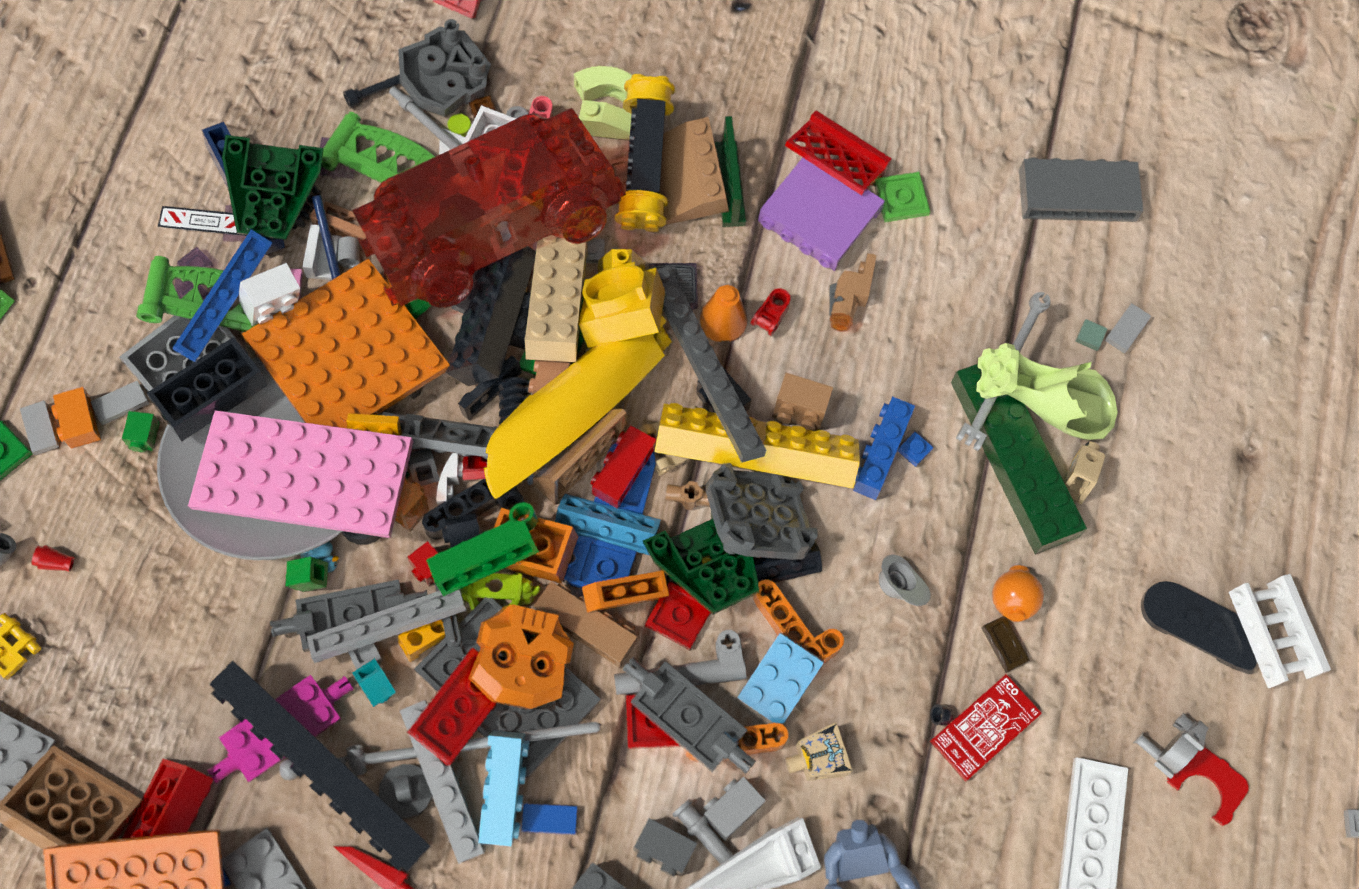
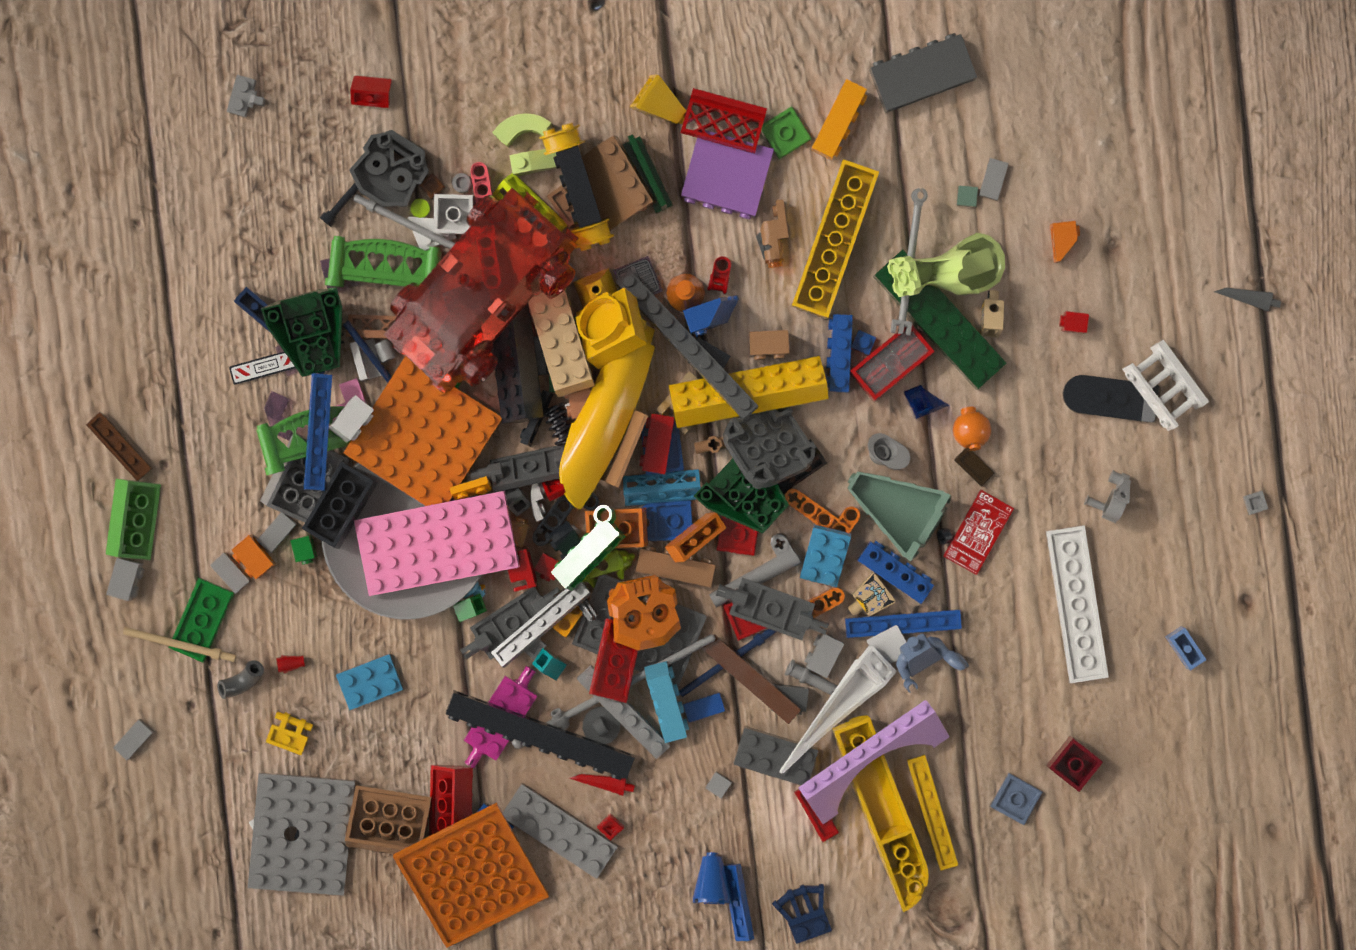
camera: 10 degrees left, 20 degrees up
red piece [1167,747,1249,826] -> none
none -> dark azure plate [336,654,404,711]
none -> red panel [508,548,538,592]
none -> yellow slope [630,74,686,124]
none -> dark blue bar [679,629,777,697]
none -> blue wedge [683,295,739,338]
none -> reddish brown tile [702,634,802,724]
none -> yellow brick [791,159,879,319]
none -> light orange brick [811,79,868,160]
none -> blue plate [845,609,962,638]
none -> sand green cone [848,472,952,561]
none -> clear brick [850,325,935,403]
none -> blue brick [857,540,934,604]
none -> white sticker [867,625,907,664]
none -> clear blue slope [904,385,949,419]
none -> orange slope [1050,221,1080,263]
none -> red brick [1059,311,1089,334]

